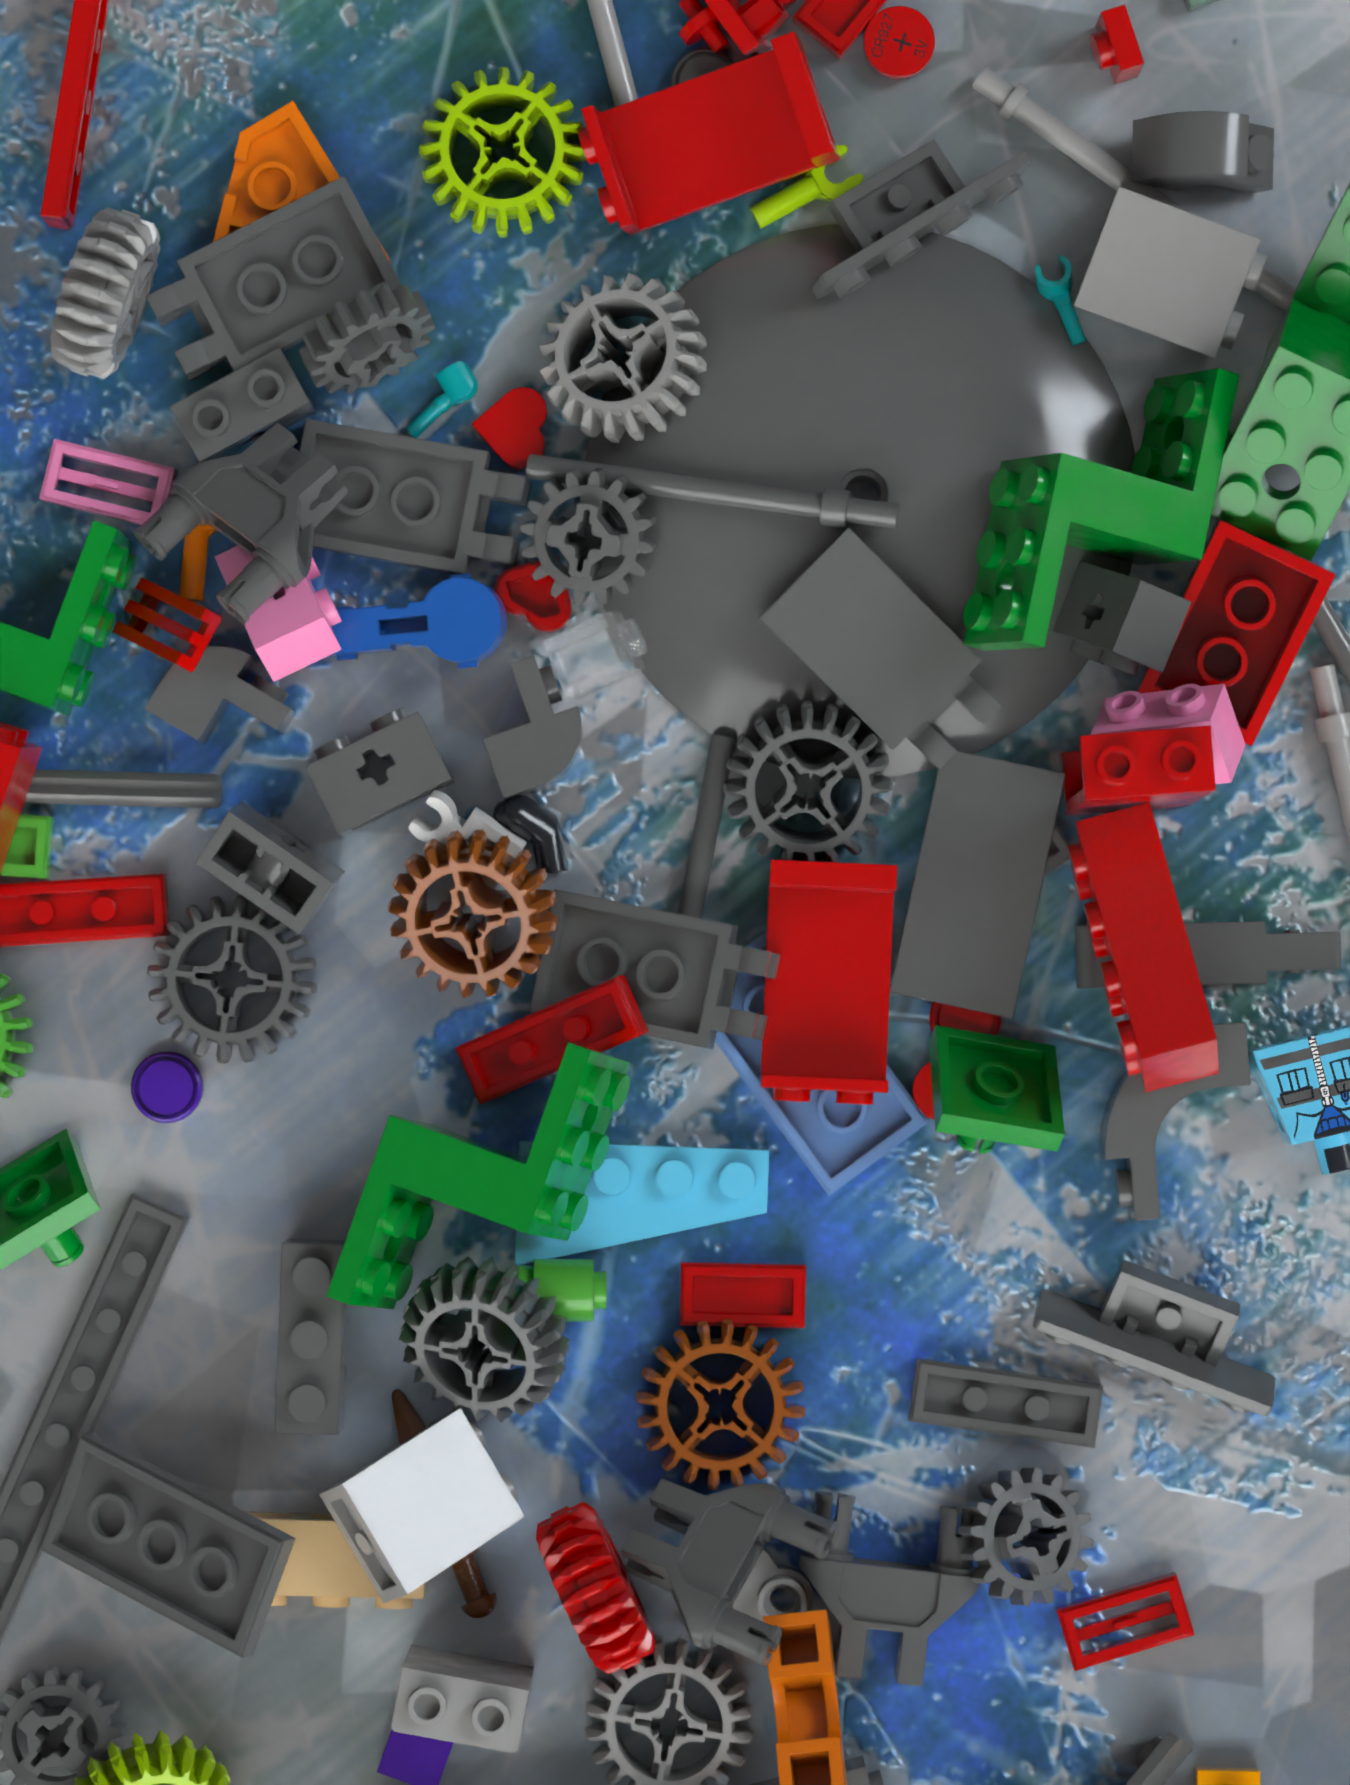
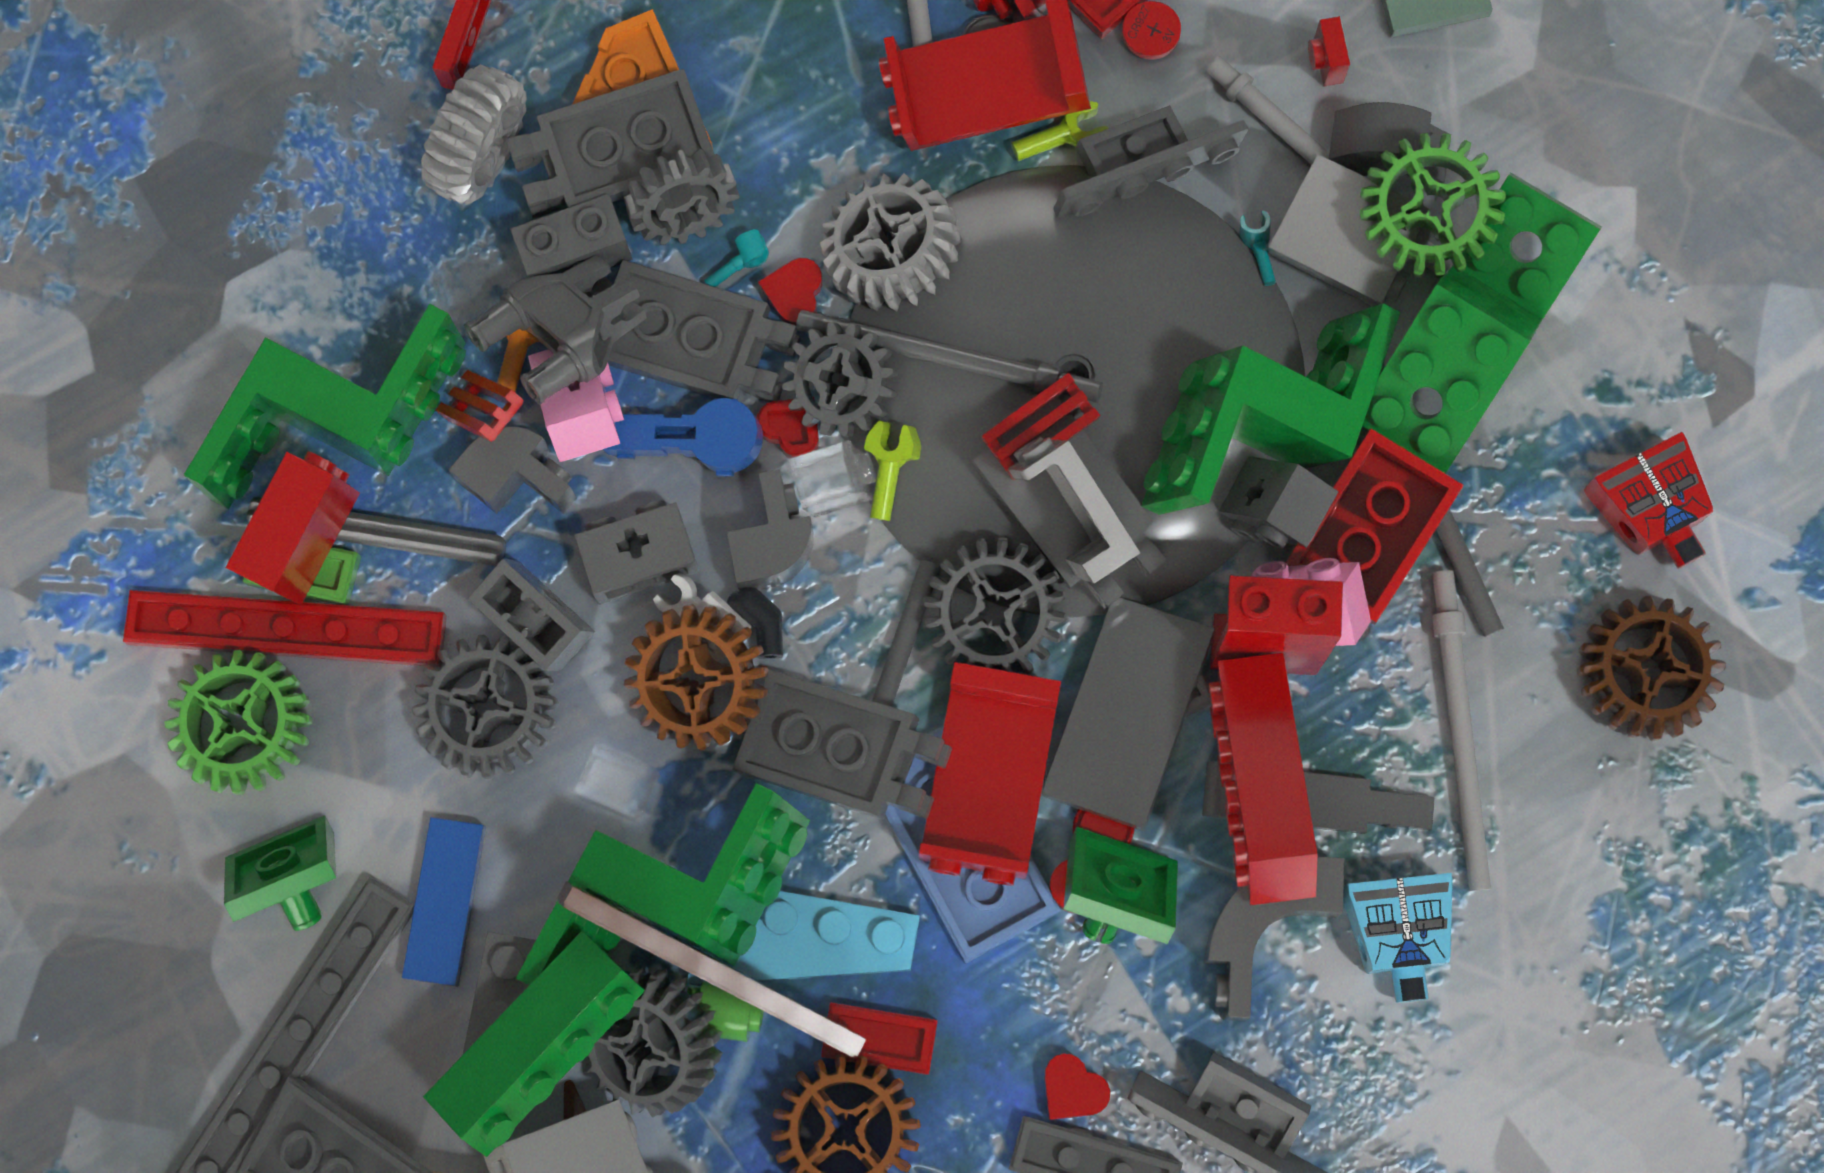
camera: 10 degrees right, 10 degrees down
bright pink tile [39,439,177,526] -> none
dark purple piece [131,1051,204,1123] -> none
lime gear [419,67,586,238] -> none
red tile [455,974,649,1105] -> none
none -> blue tile [402,817,486,987]
none -> green brick [423,931,645,1157]
none -> tile [557,881,866,1057]
none -> clear brick [574,743,664,824]
none -> lime bar [864,421,921,521]
none -> red tile [982,373,1101,481]
none -> light grey panel [1008,437,1140,584]
none -> red tile [1044,1053,1111,1120]
none -> bright green gear [1360,133,1506,278]

